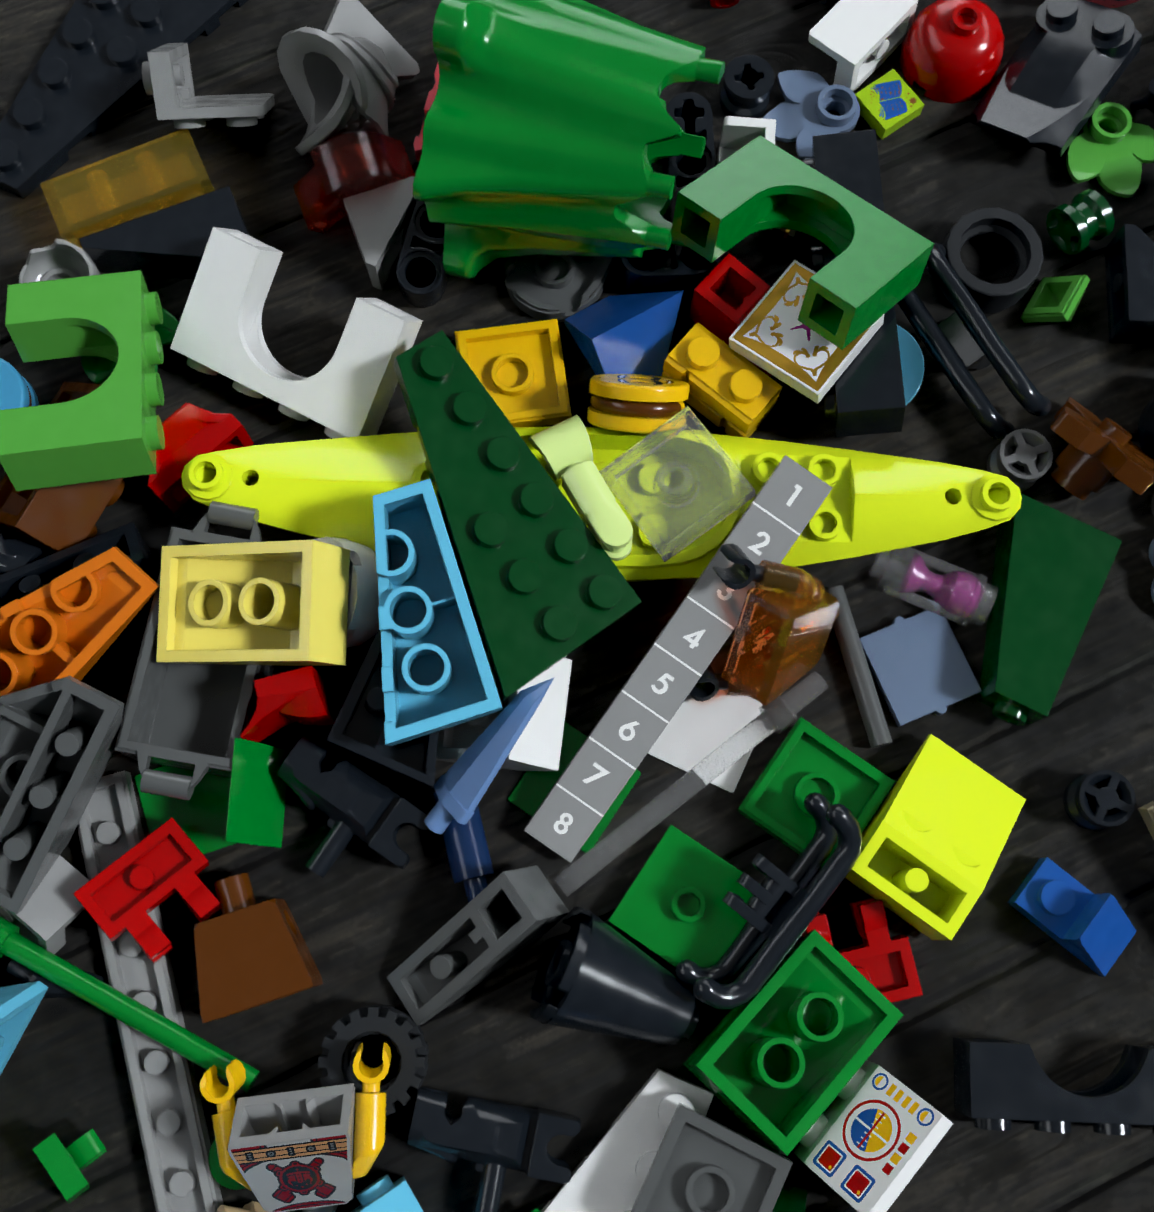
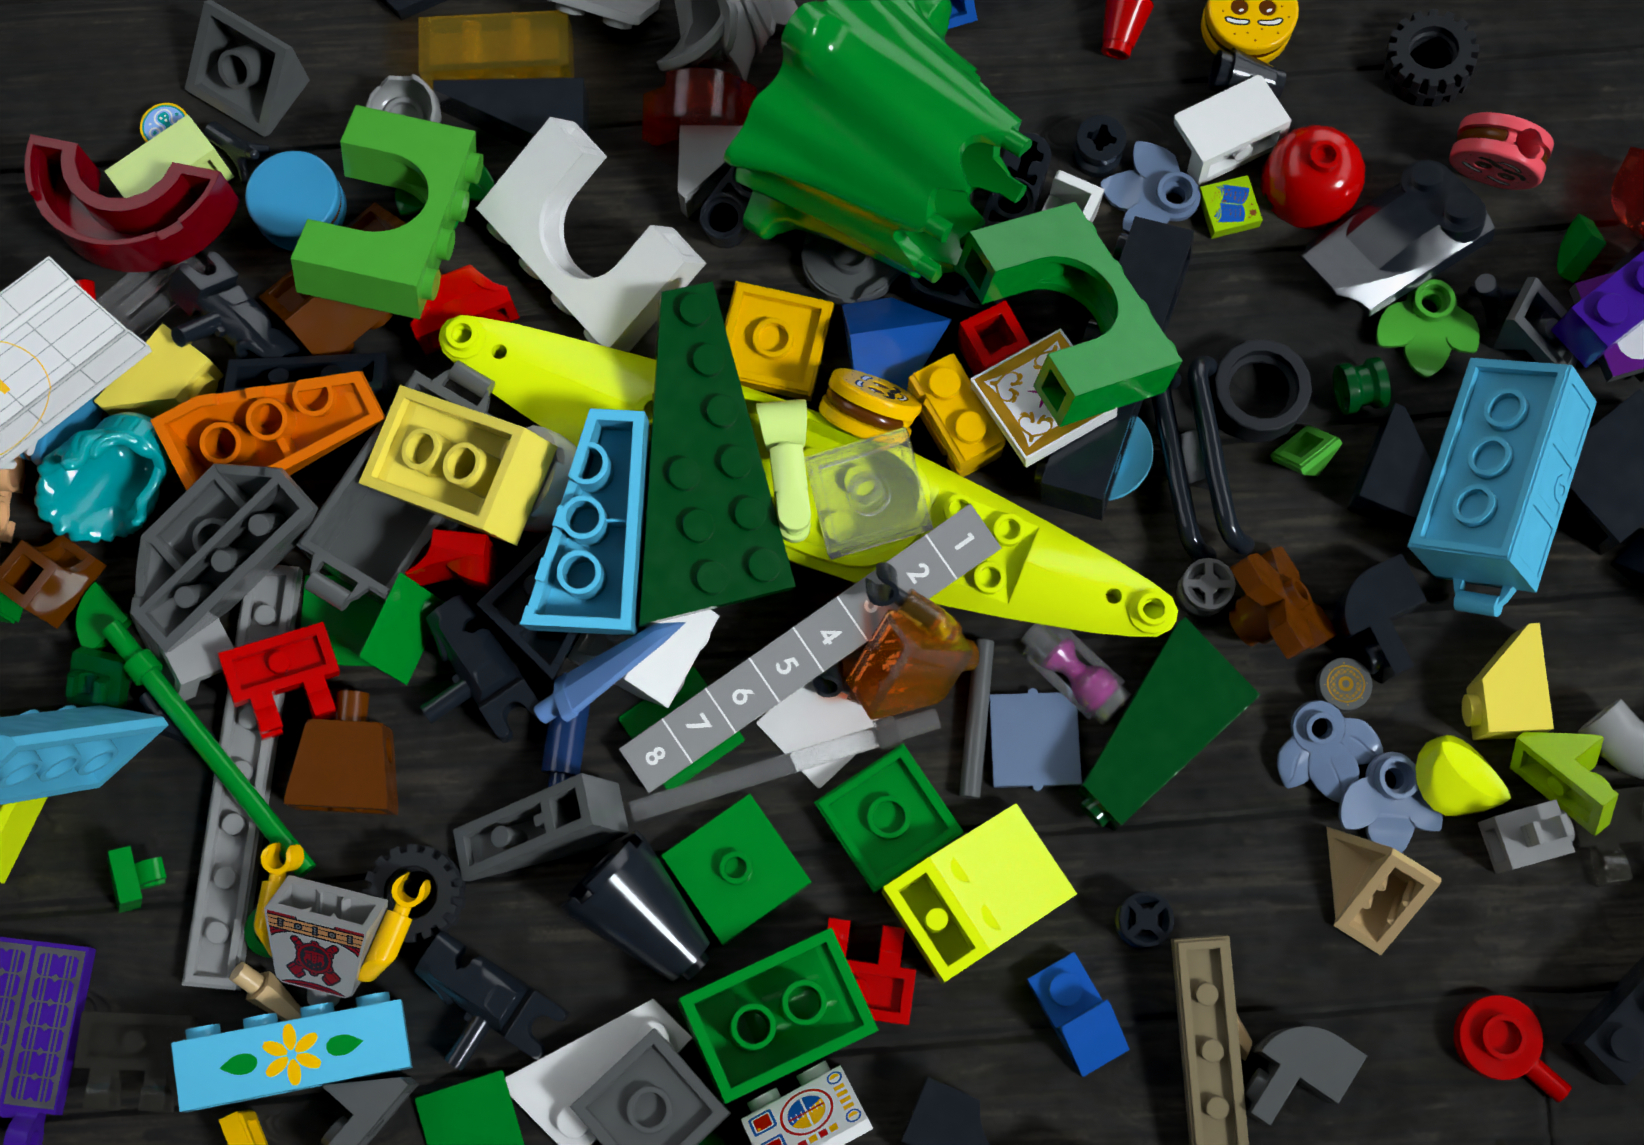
camera: 25 degrees right, 0 degrees up
black piece [675,792,862,1009] -> none

